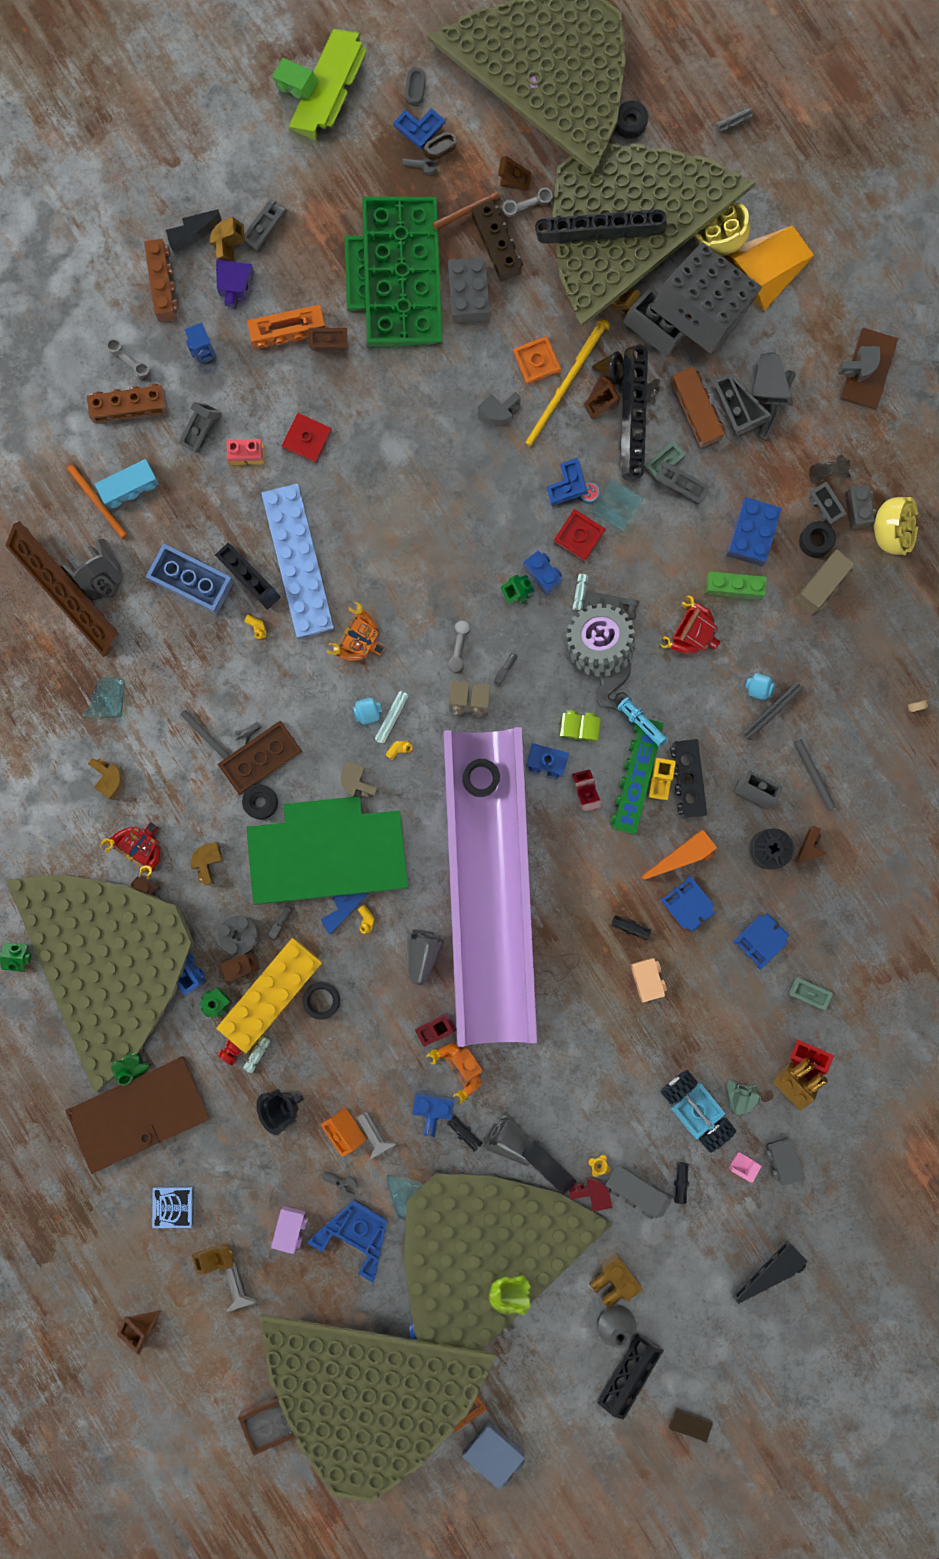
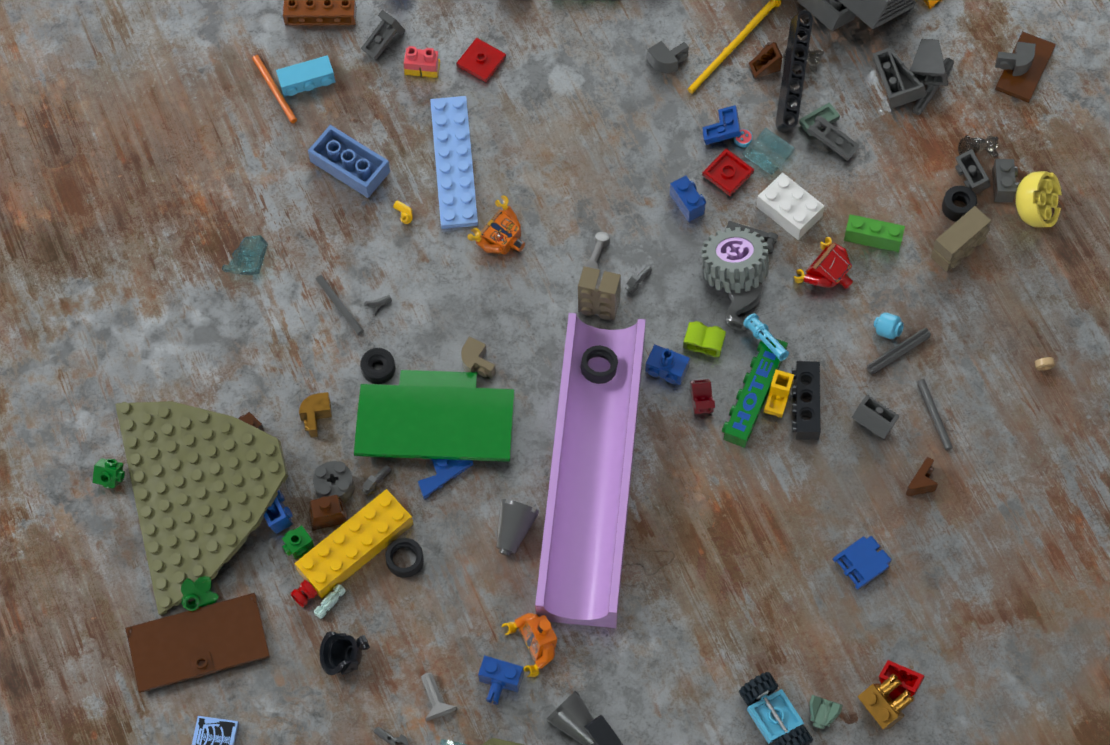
camera: 10 degrees right, 20 degrees down
reddish brown plate [5,521,119,657] -> none
dark grey piece [61,539,122,599] -> none
pearl gold brick [88,758,124,800] -> none
torso [100,821,161,880] -> none
black slope [215,542,281,610] -> none
reddish brown tile [217,721,303,796] -> none
orange panel [320,1108,366,1157] -> none
medium azure head [353,697,382,725] -> none
yellow arm [357,904,375,934] -> none
light aqua axle [375,691,408,744] -> none
yellow arm [385,741,413,760] -> none
dark red brick [415,1013,456,1047] -> none
black pin [447,1115,483,1152] -> none
green brick [500,575,535,604] -> none
orange tile [512,336,561,385] -> none
light aqua axle [573,574,589,611] -> none
dark brown hat [592,351,624,384] -> none
black pin [611,915,651,941] -> none
light nougat brick [630,958,667,1002] -> none
orange slope [640,830,717,880] -> none
blue plate [660,875,715,932] -> none
dark orange brick [671,366,725,448] -> none
blue brick [726,497,782,567] -> none
black wheel [748,828,794,870] -> none
sand green plate [788,977,833,1011] -> none
none -> white brick [756,172,824,240]

